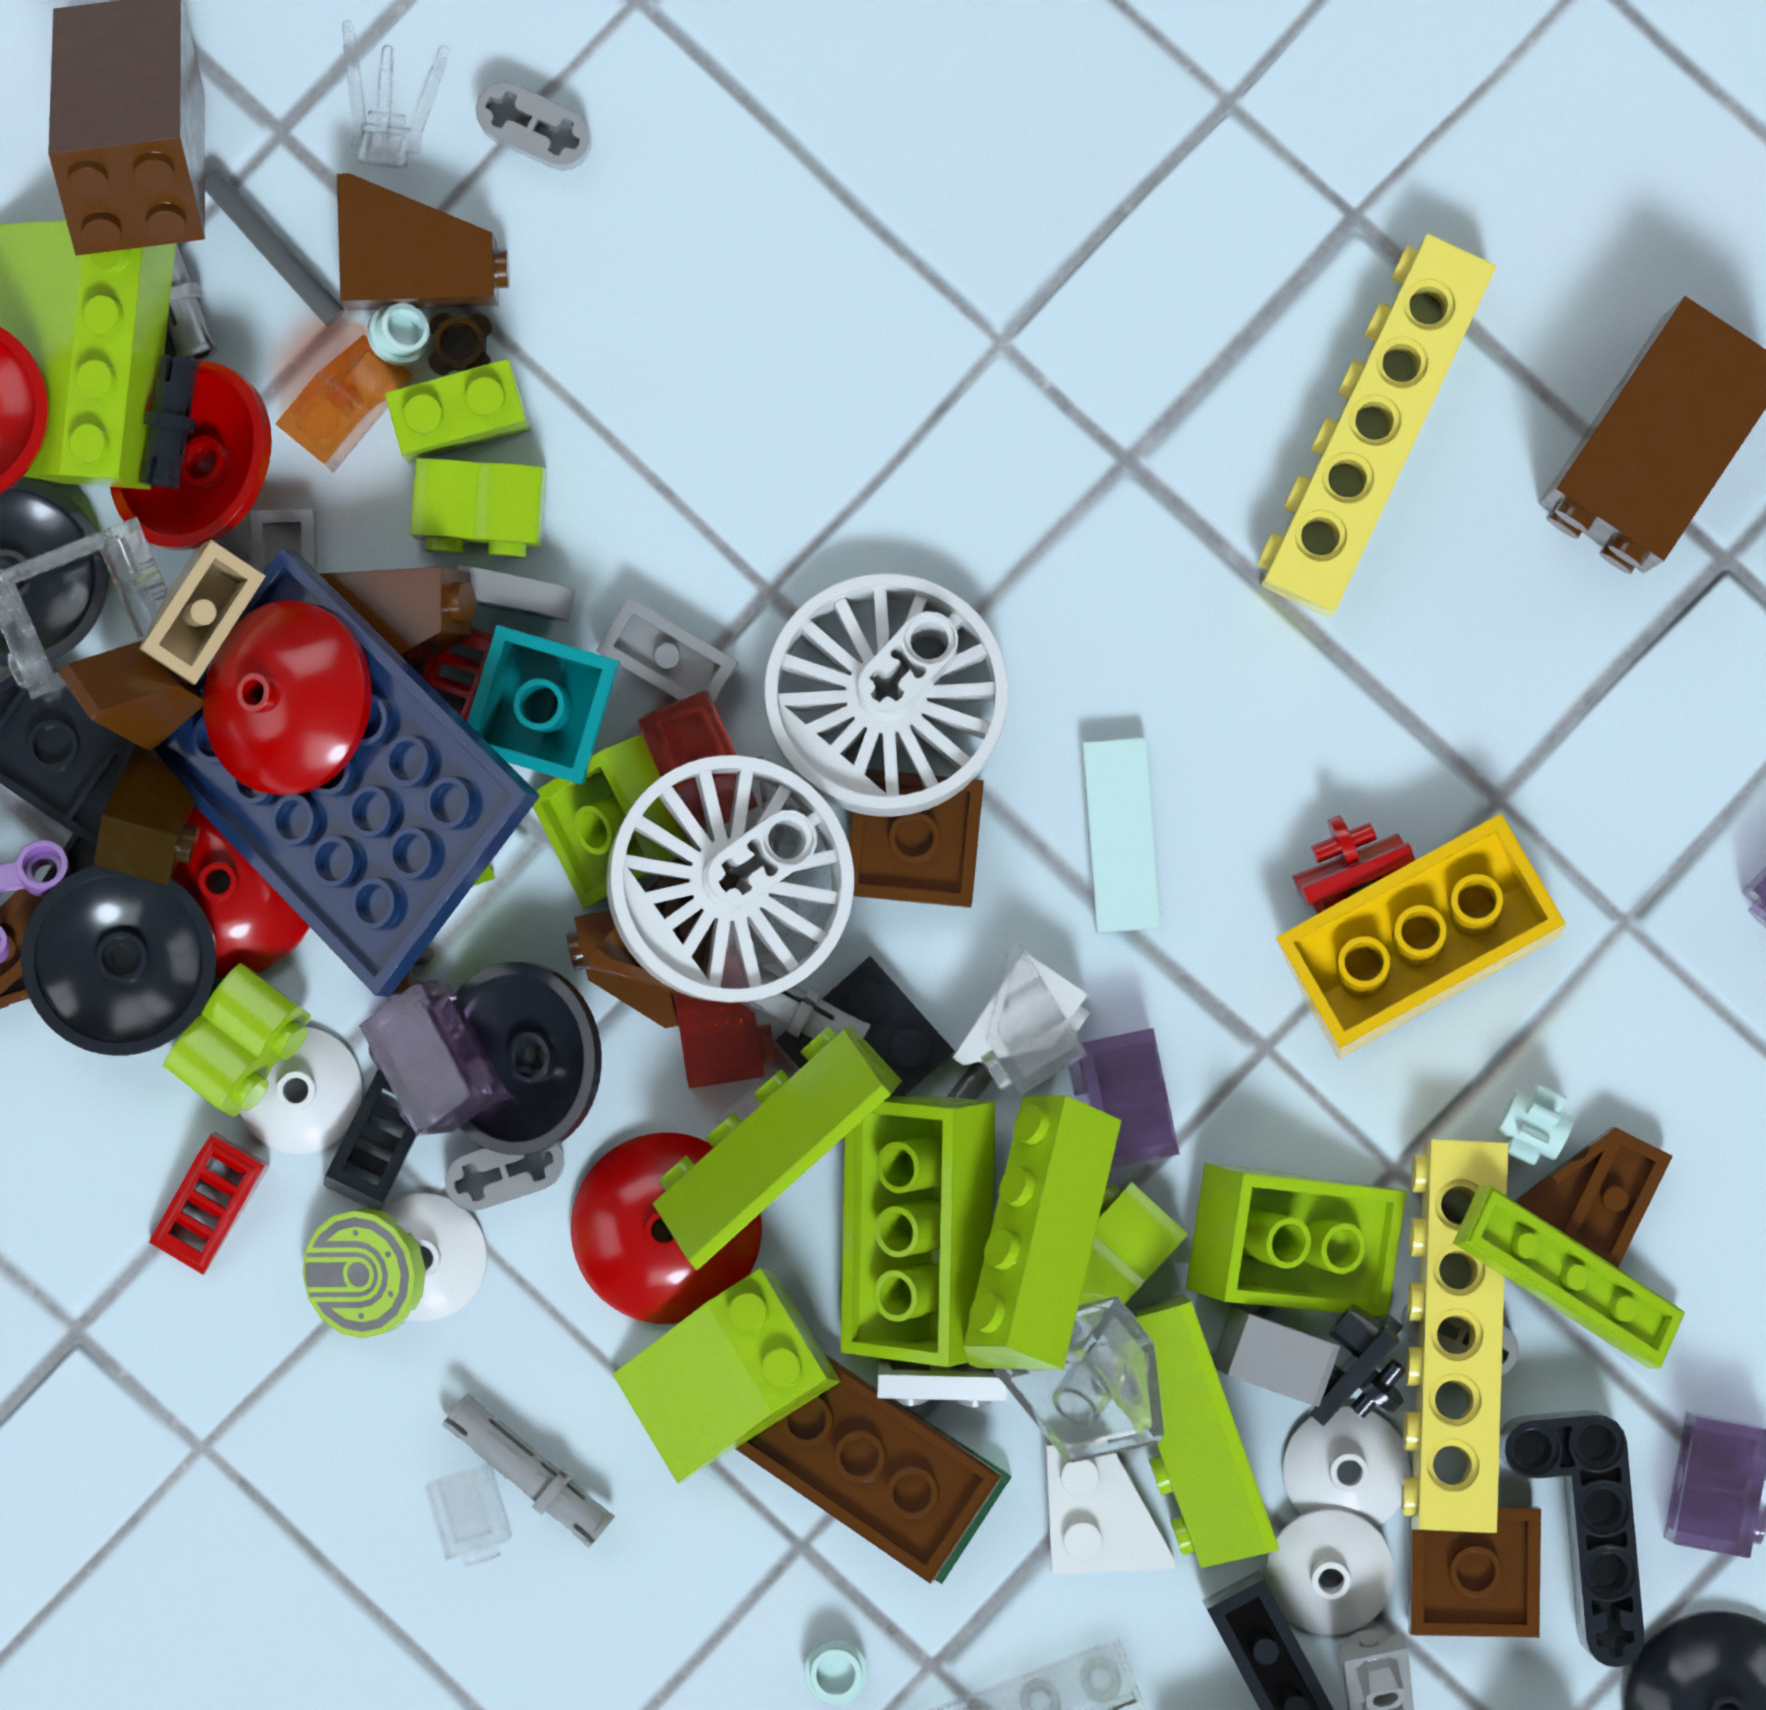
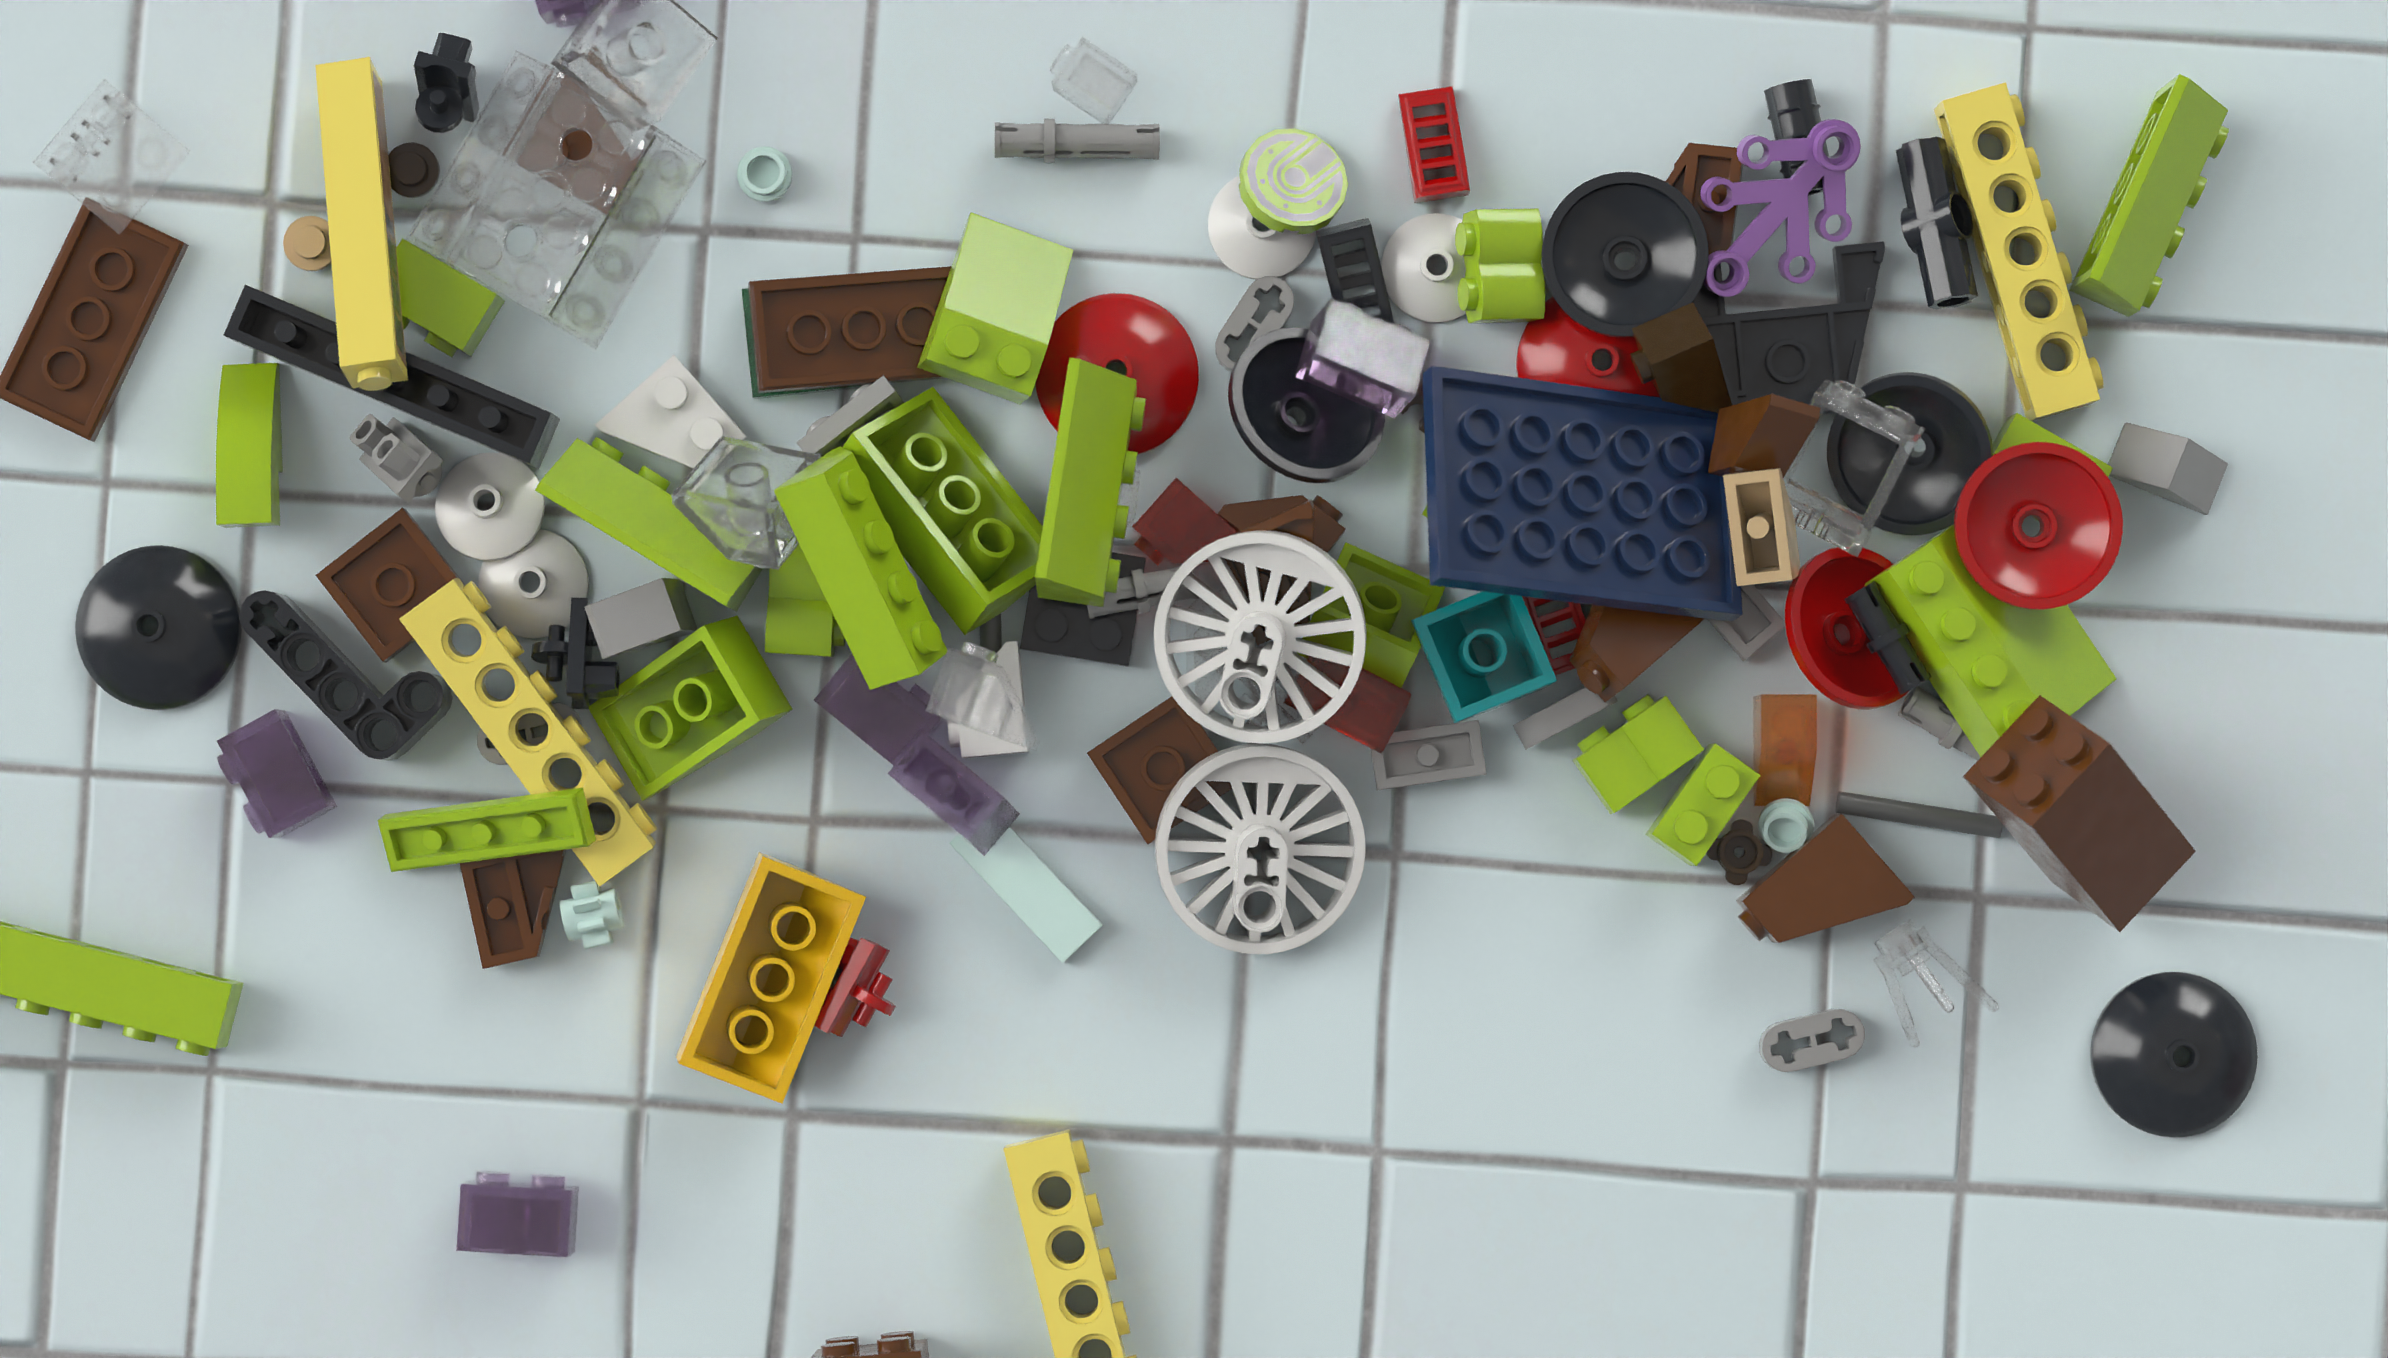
camera: 145 degrees right, 0 degrees up
red dish [203,600,372,795] -> none
none -> clear purple brick [888,731,1020,856]

